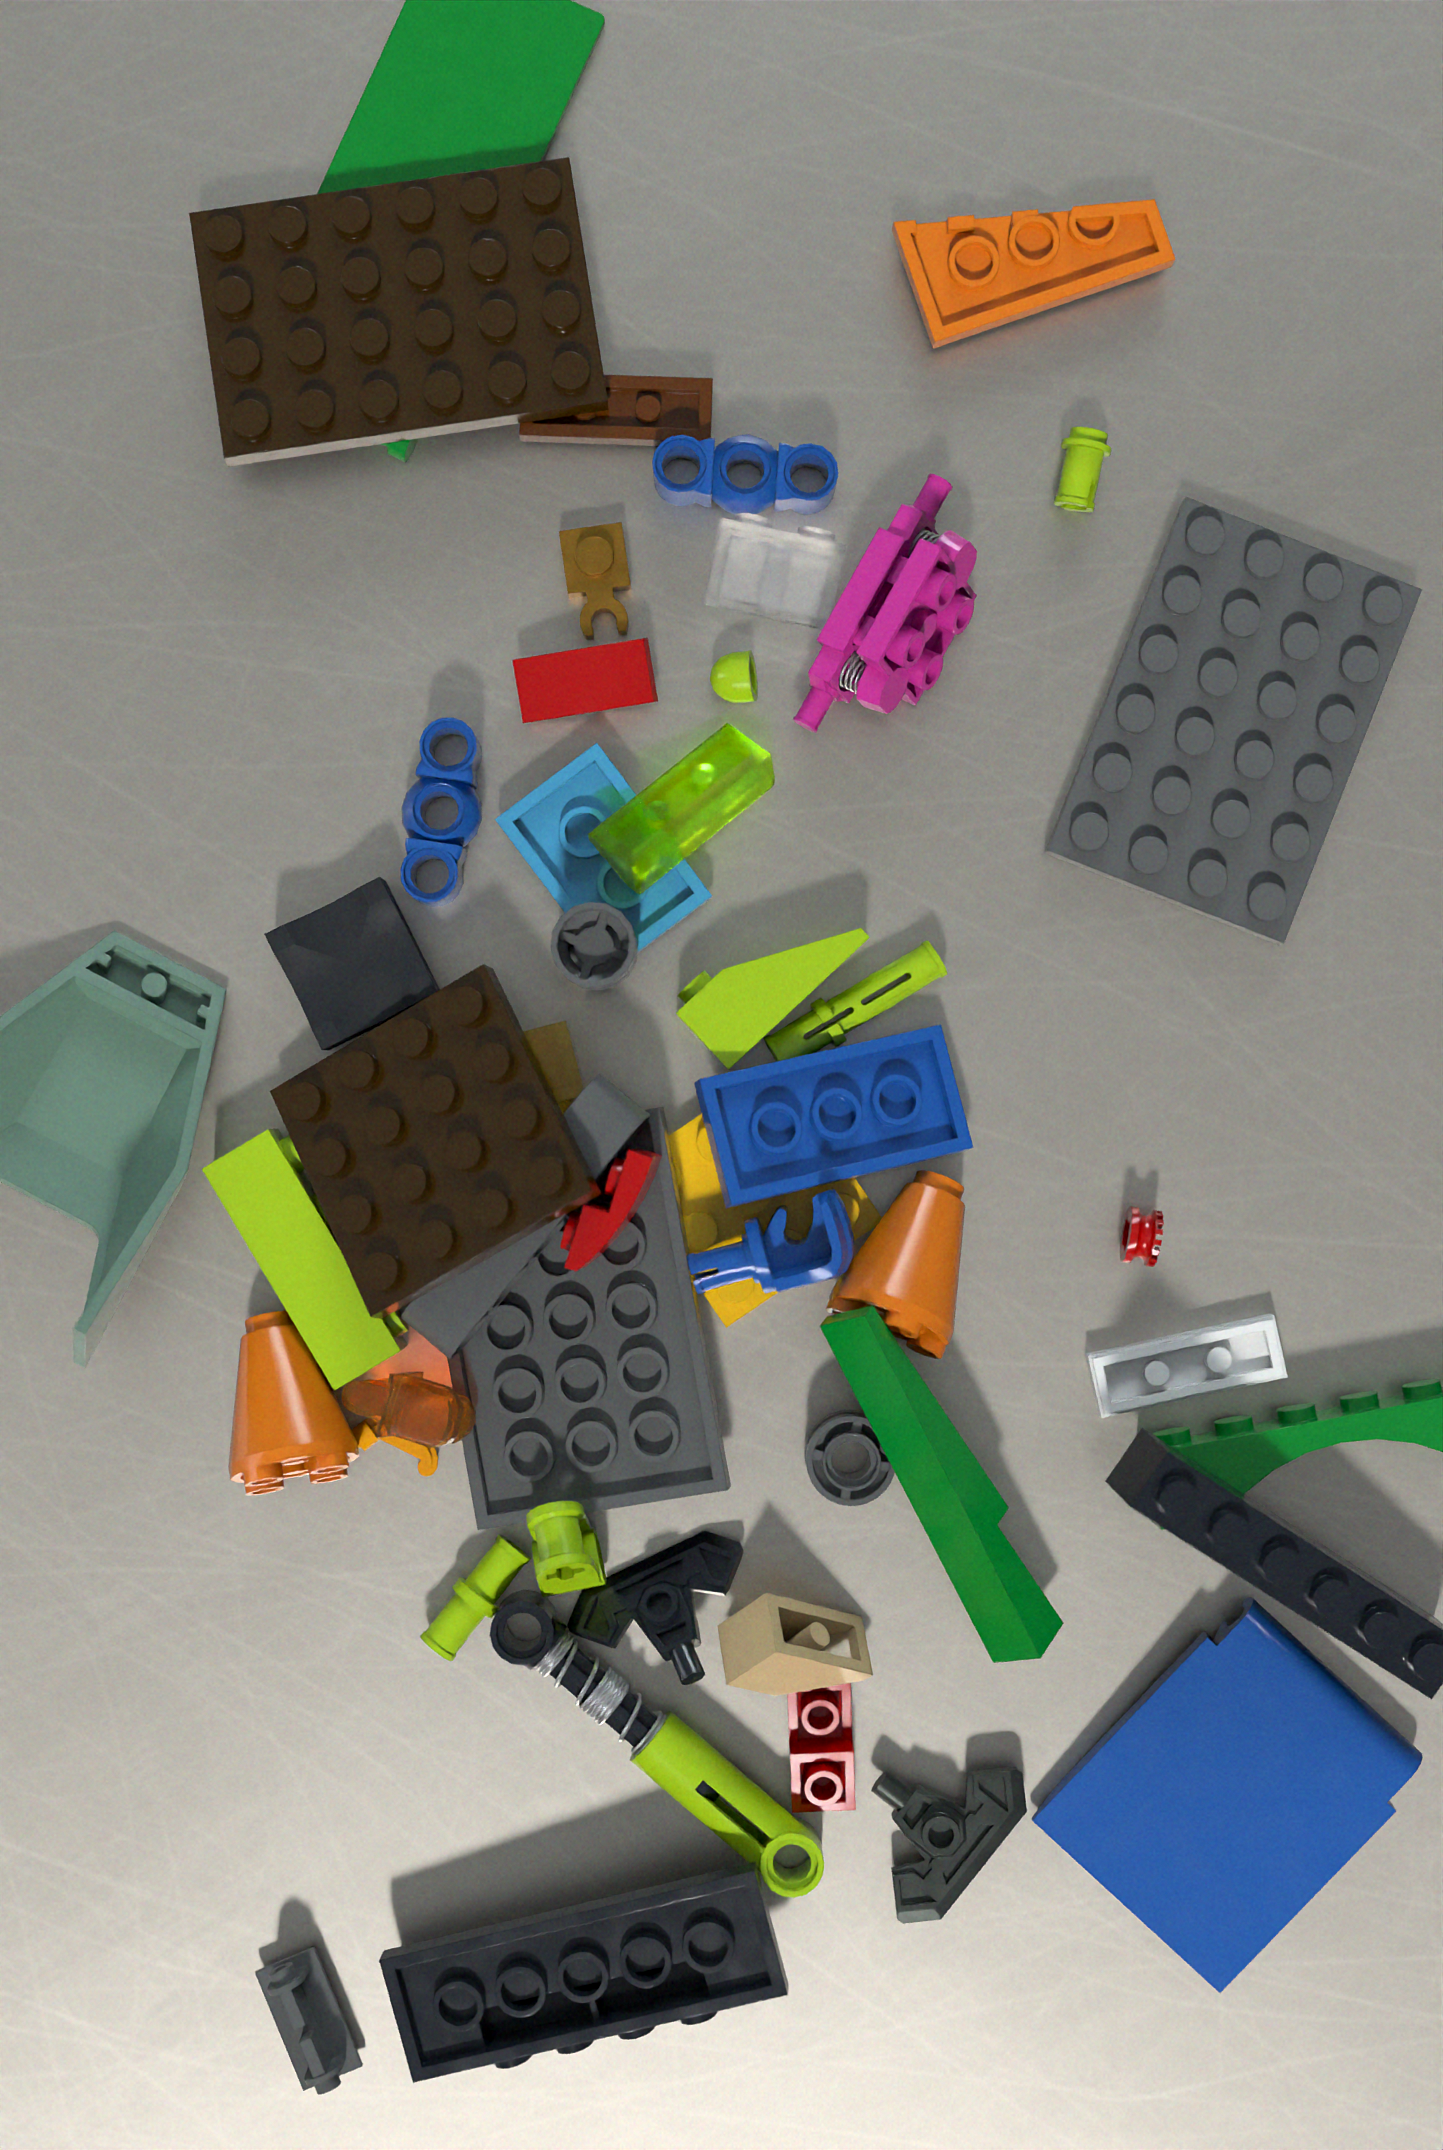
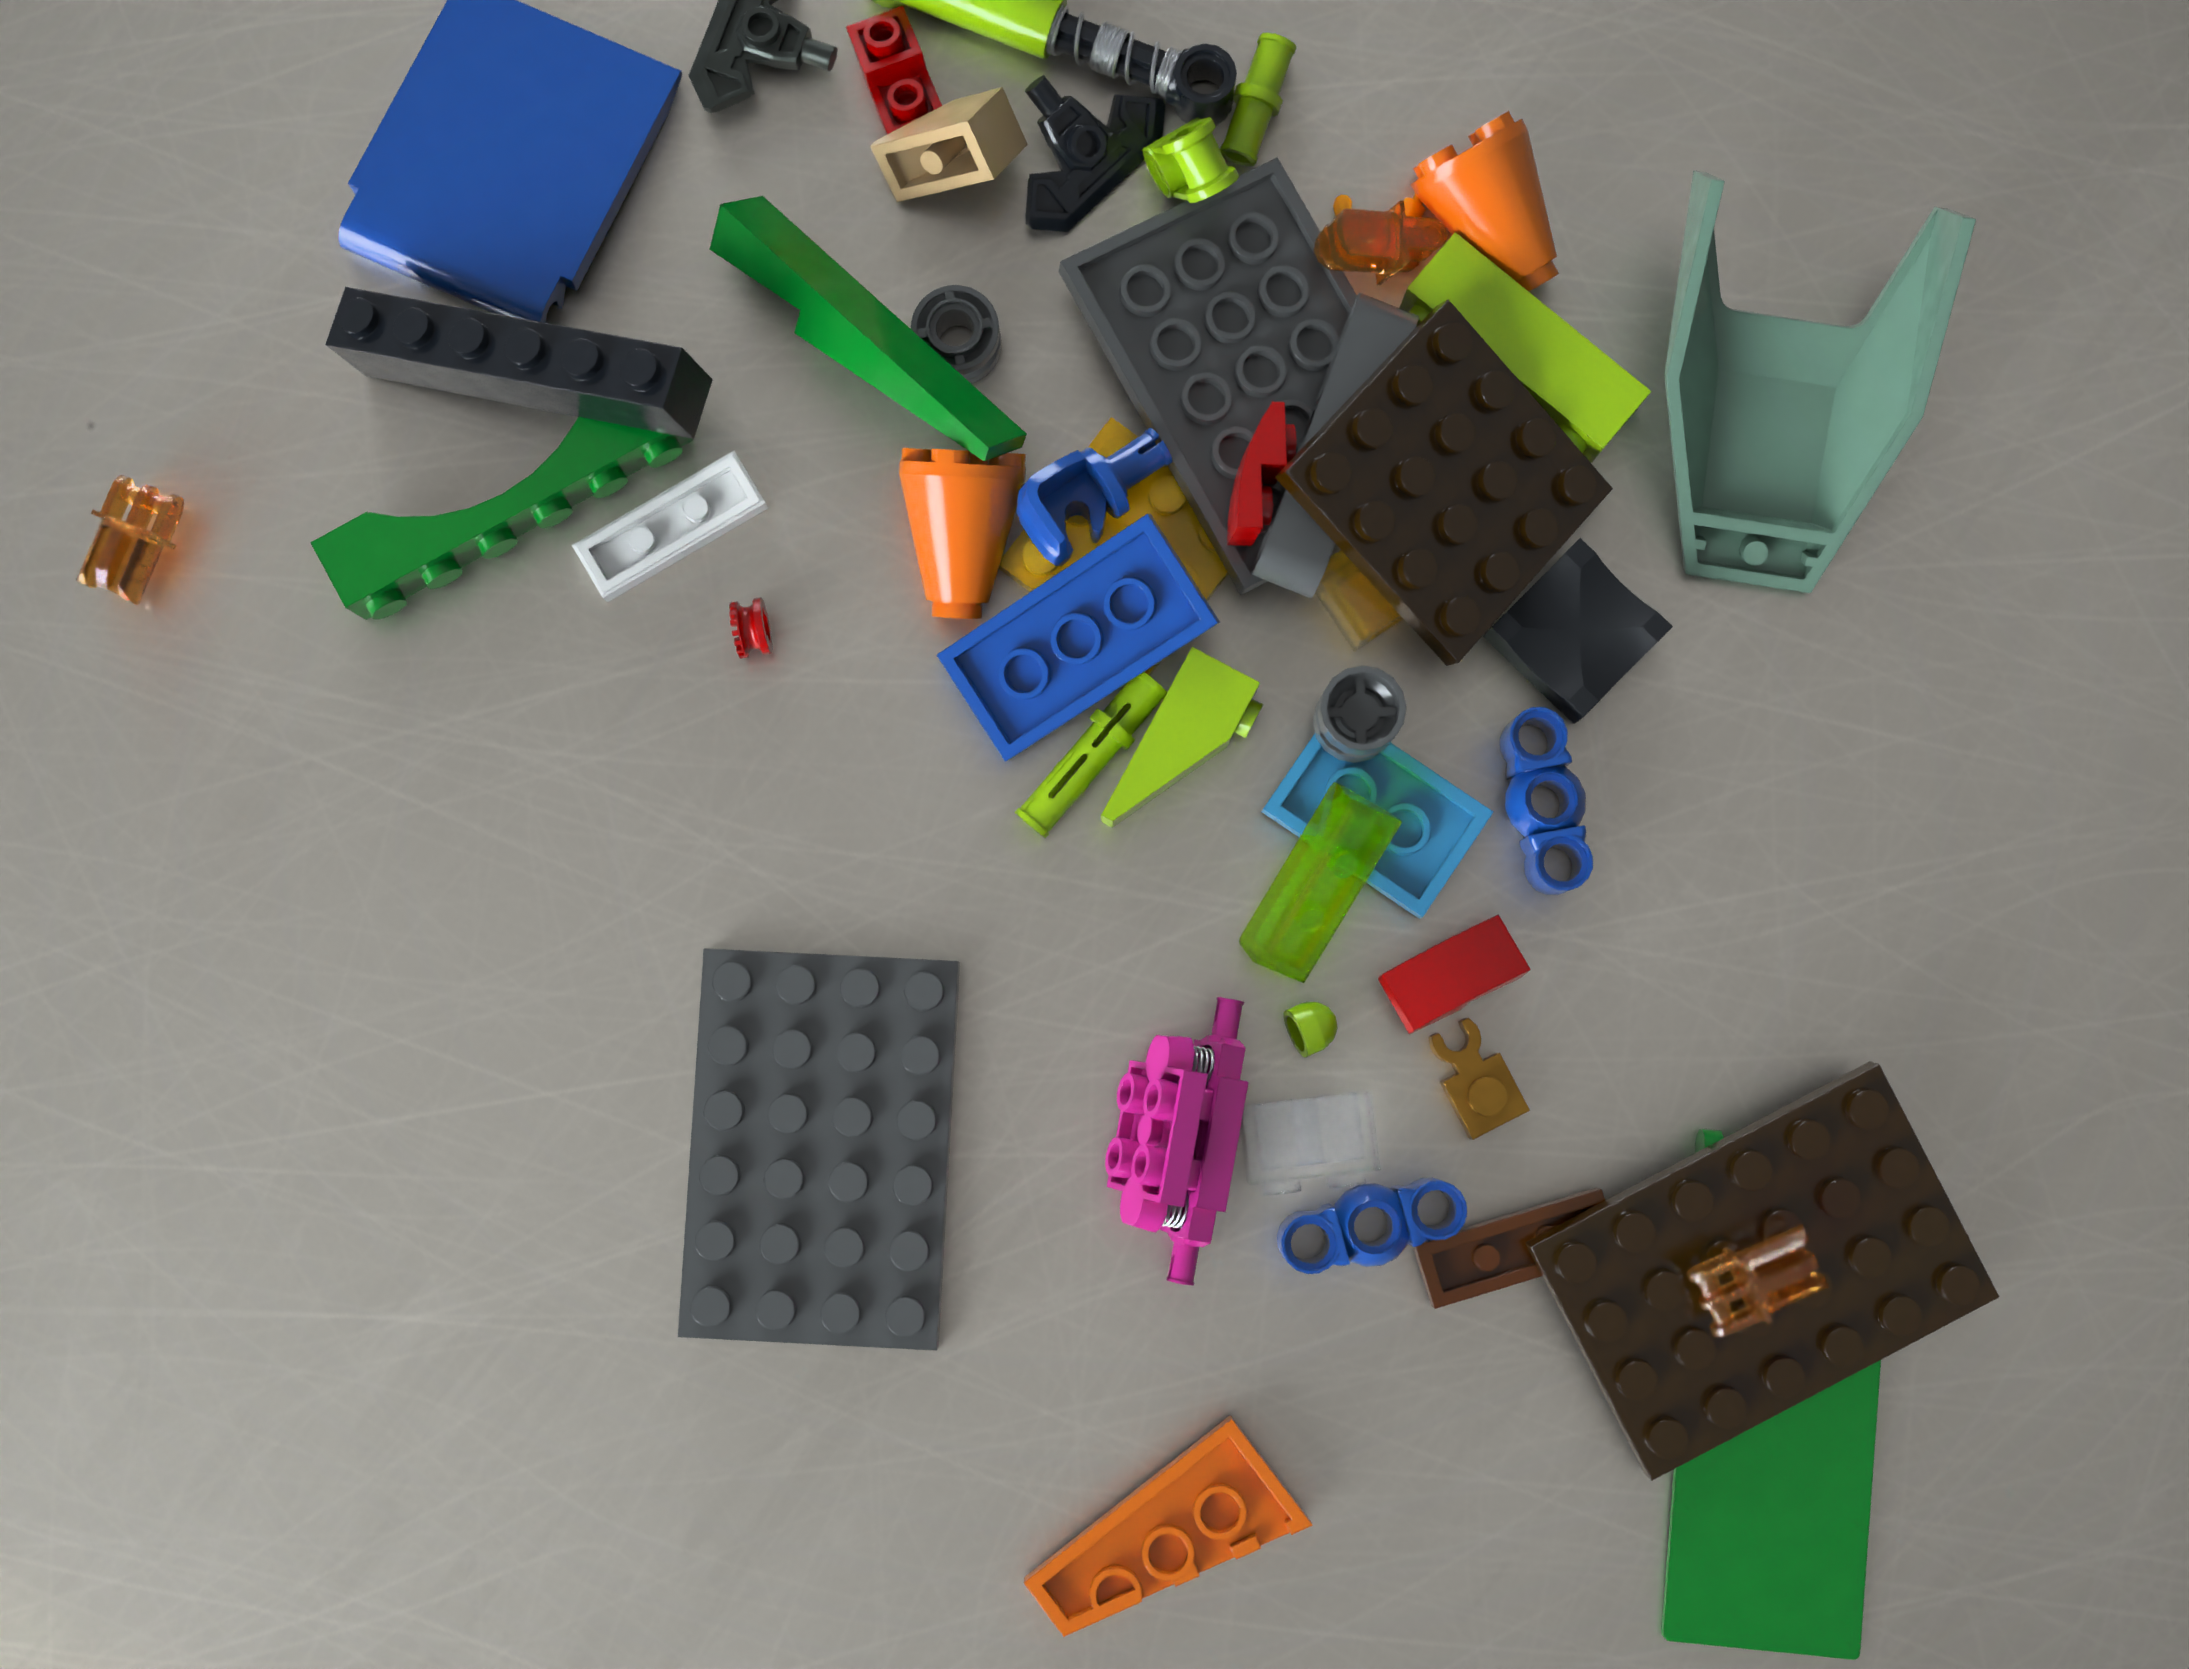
camera: 165 degrees right, 5 degrees down
lime pin [1054,427,1112,512] -> none
none -> clear orange arm [1686,1225,1829,1337]

